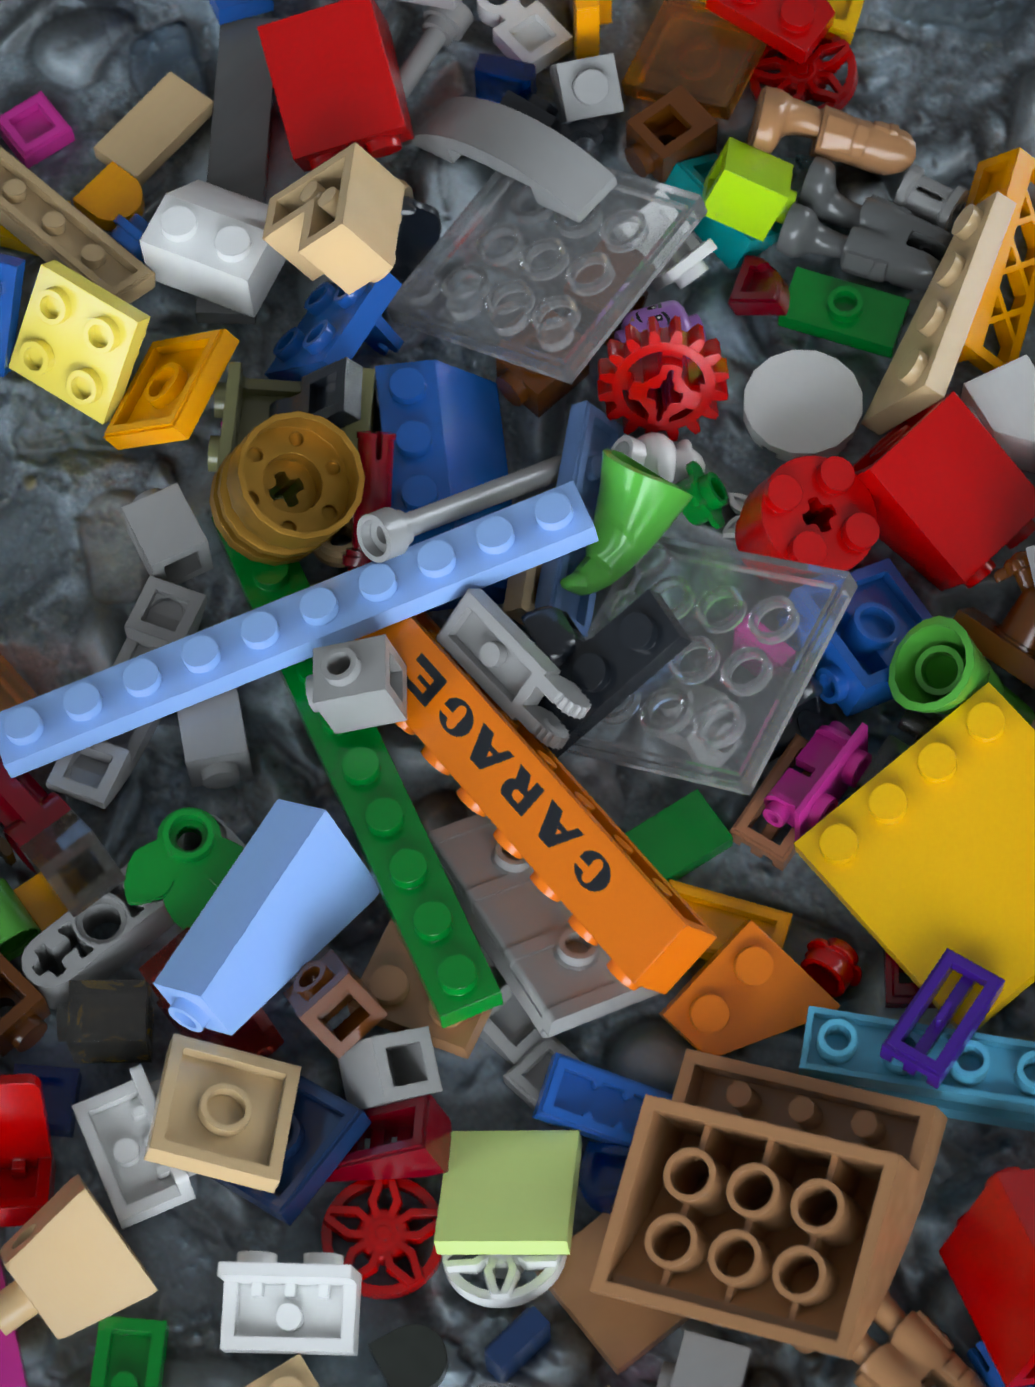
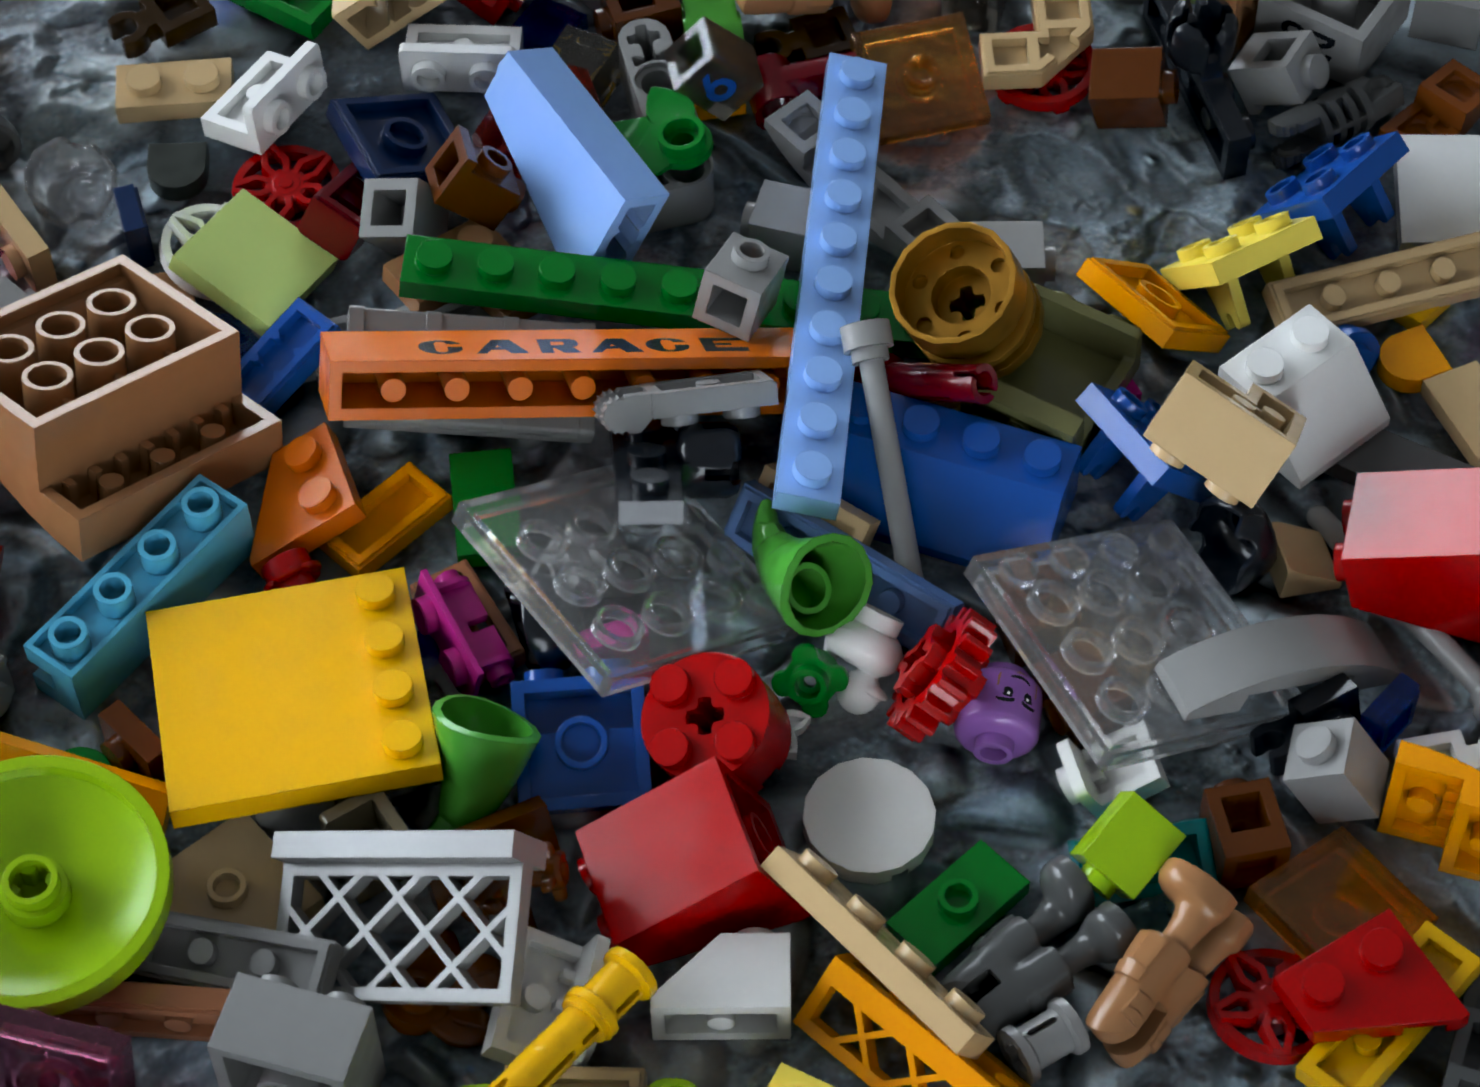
camera: 115 degrees right, 10 degrees down
tan plate [144,1033,301,1194] -> none
black plate [269,357,363,429] -> none
dark red tile [727,255,790,315] -> none
dark purple tile [879,948,1005,1089] -> none

